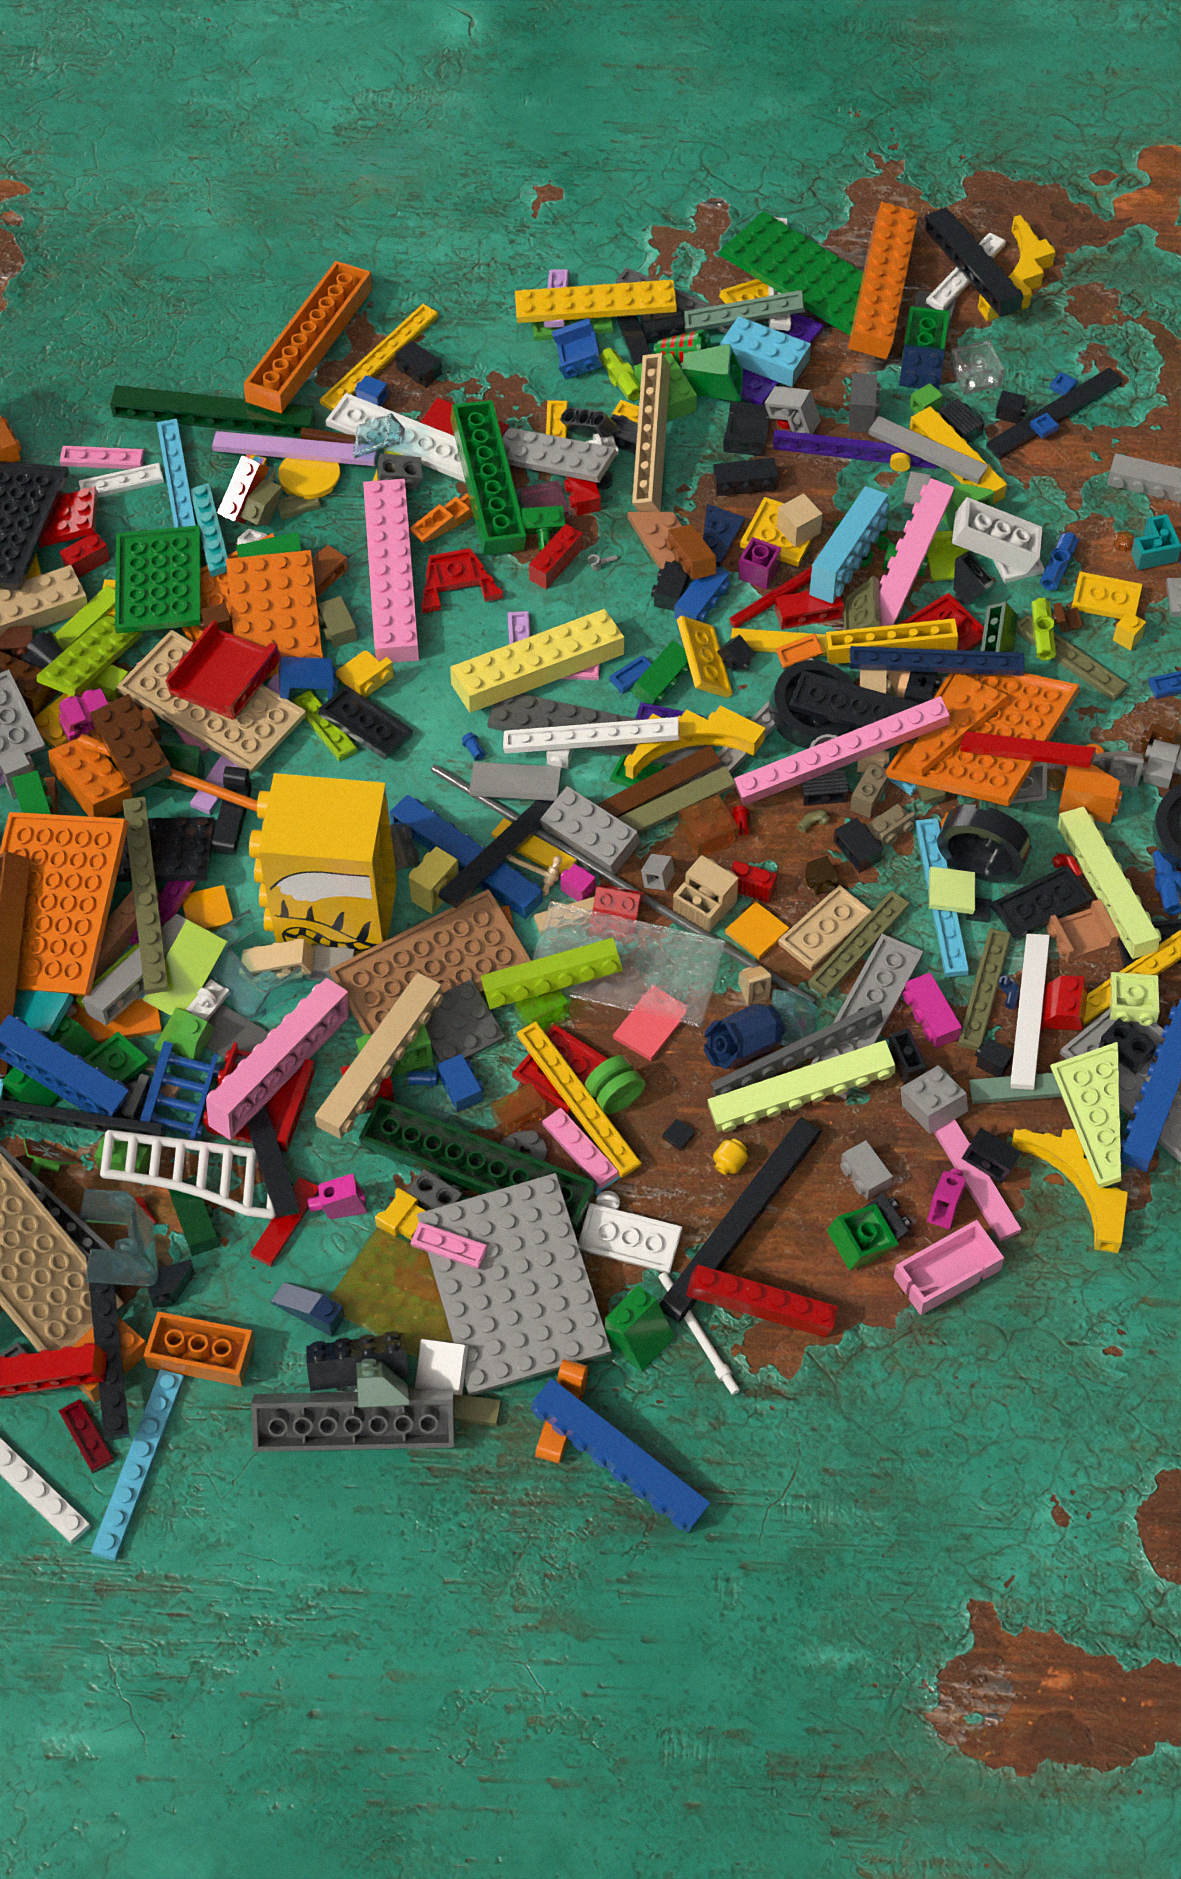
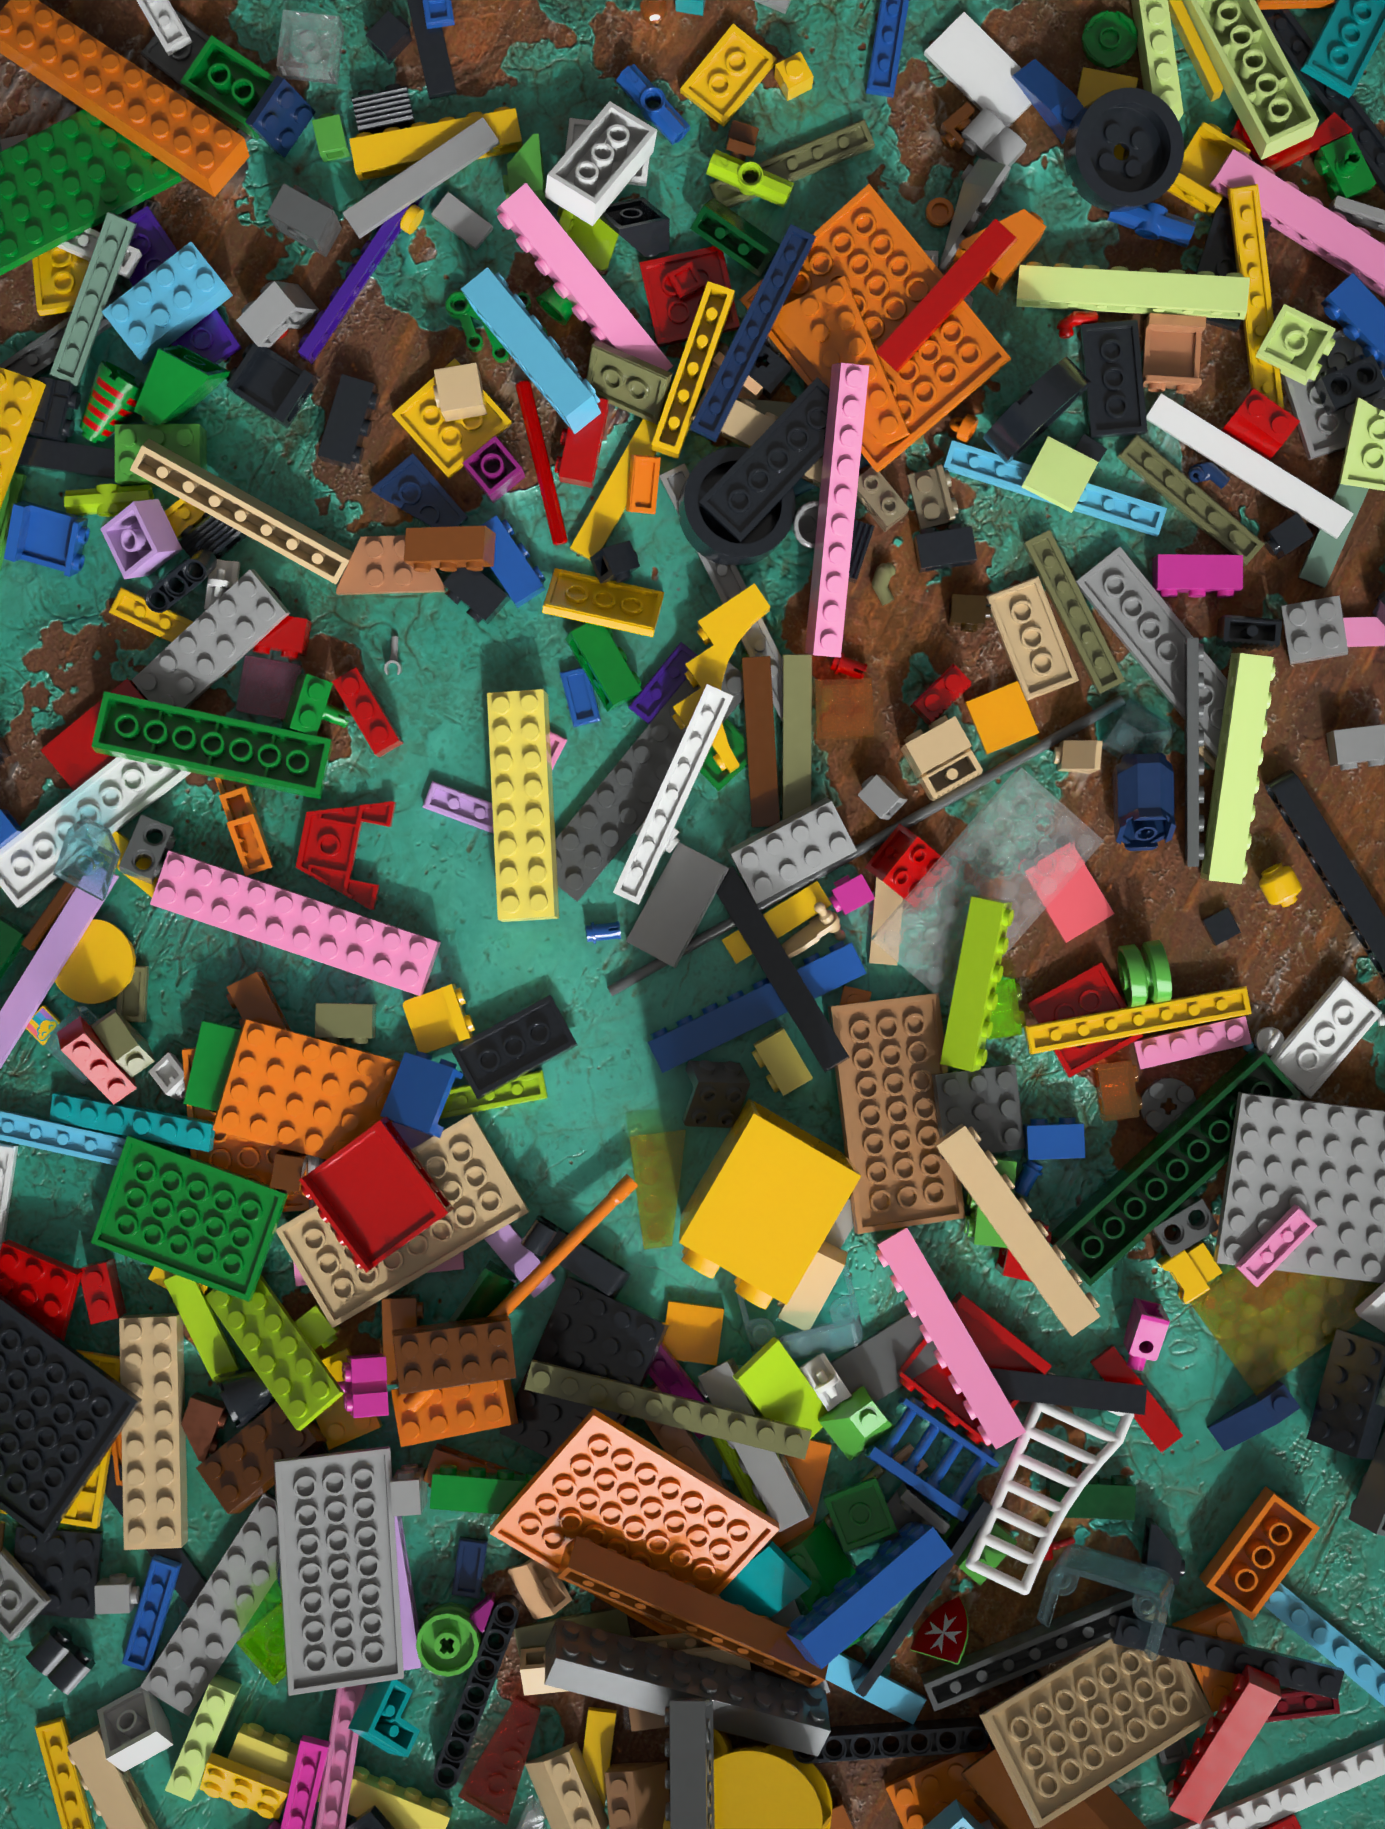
camera: 60 degrees left, 30 degrees up
none -> lavender brick [101,499,182,579]

